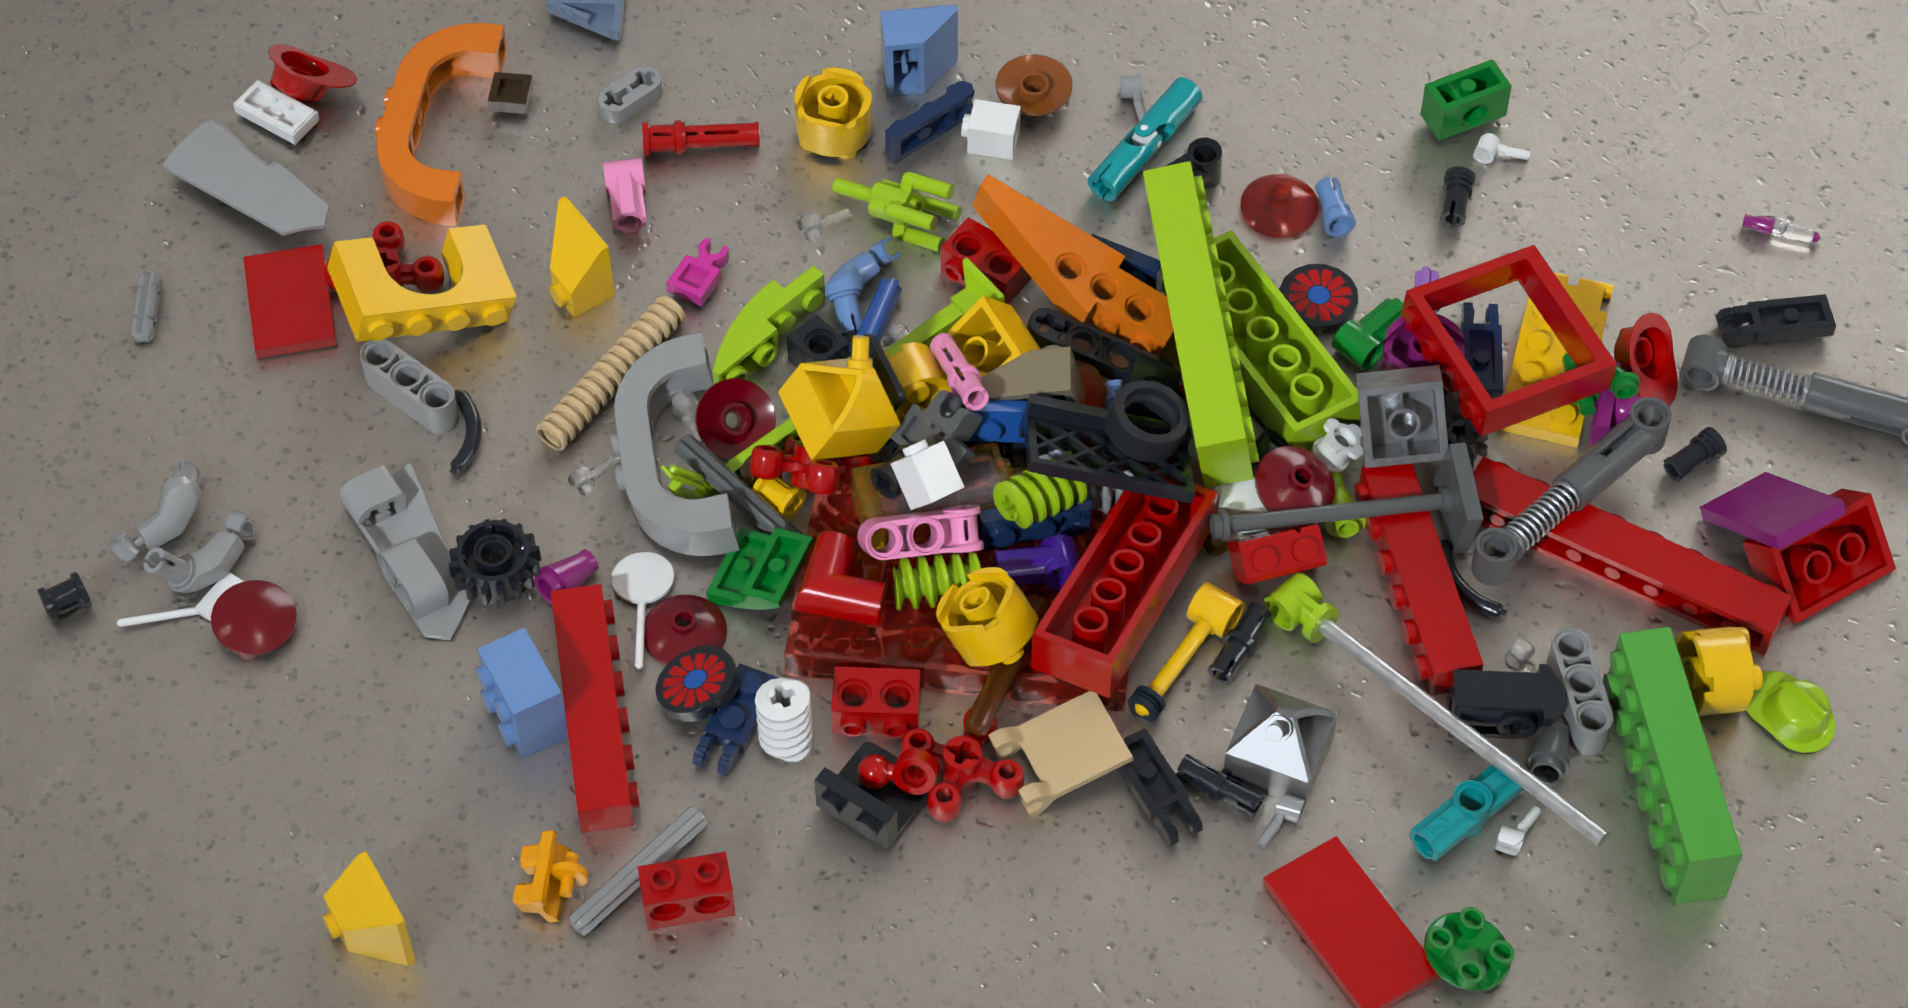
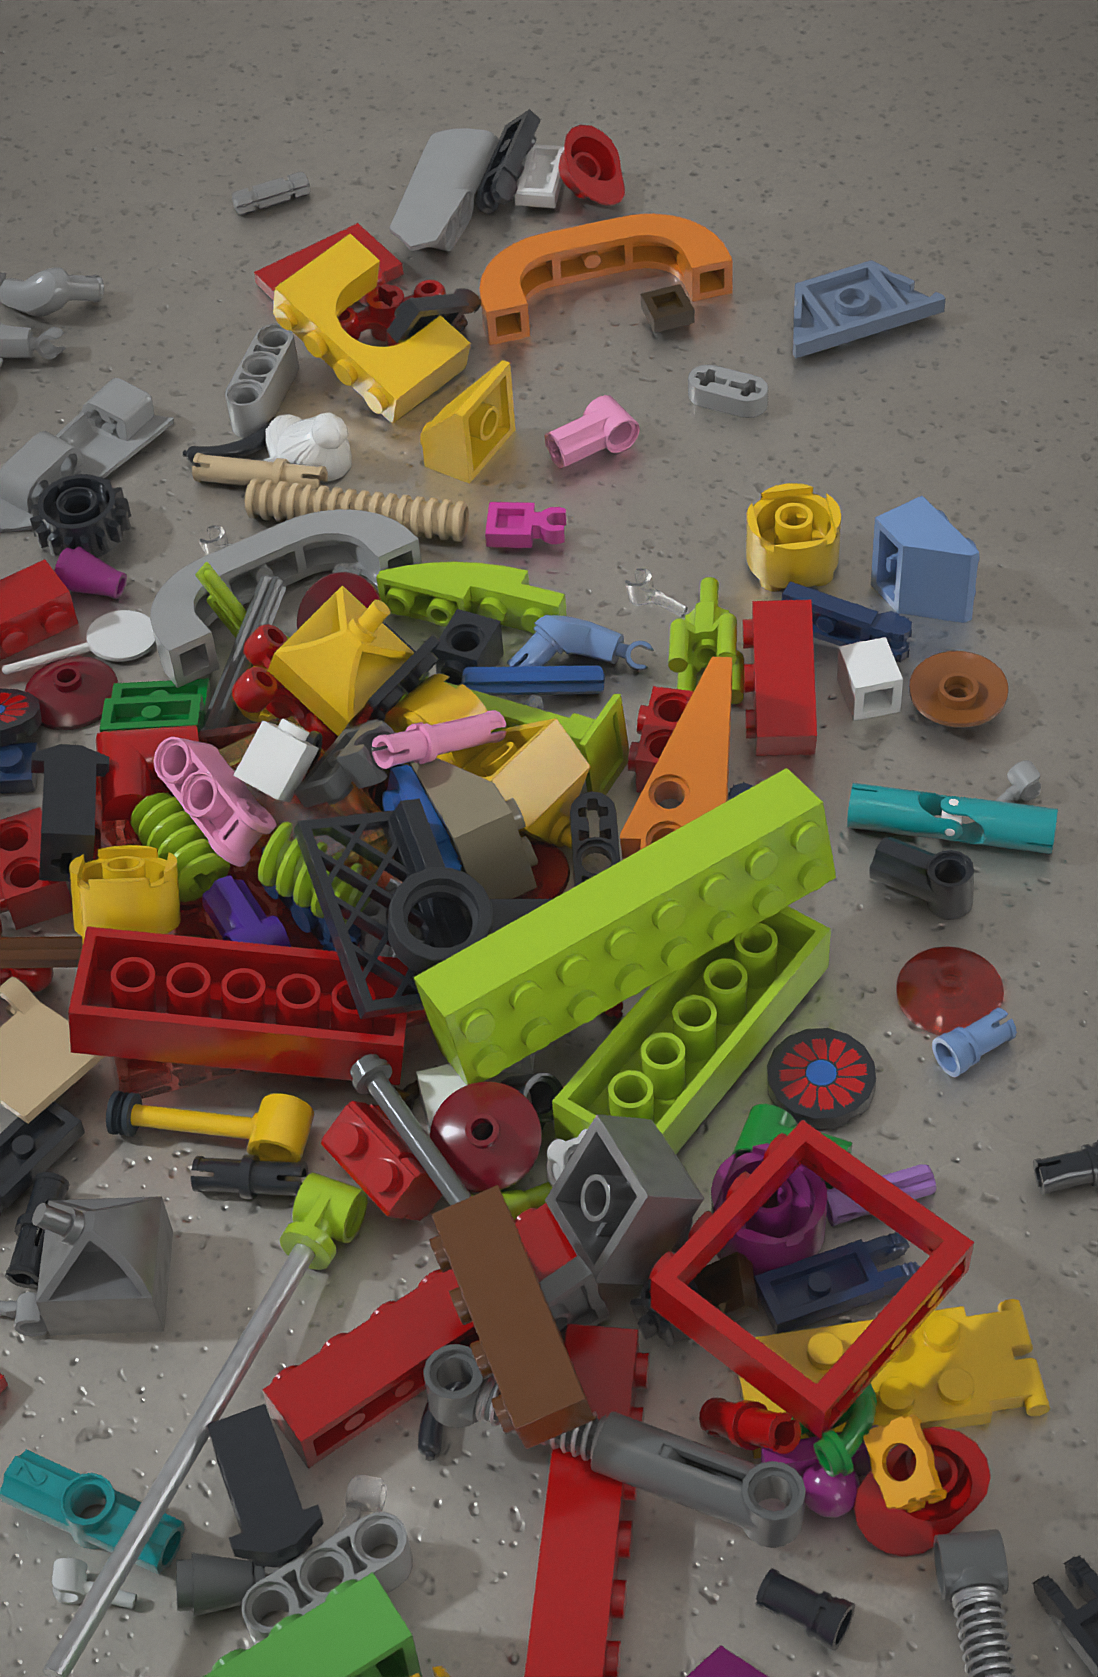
camera: 70 degrees right, 5 degrees down
red pin [642,120,760,156] -> none
none -> black piece [31,744,110,882]
none -> tan pin [192,453,328,490]
none -> white hair [264,412,352,482]
none -> black hinge [386,288,481,343]
none -> reddish brown brick [429,1185,595,1450]
none -> black hinge [475,109,541,214]
none -> red pin [699,1397,801,1454]
none -> red wedge [742,600,817,756]
none -> light orange piece [863,1414,947,1513]

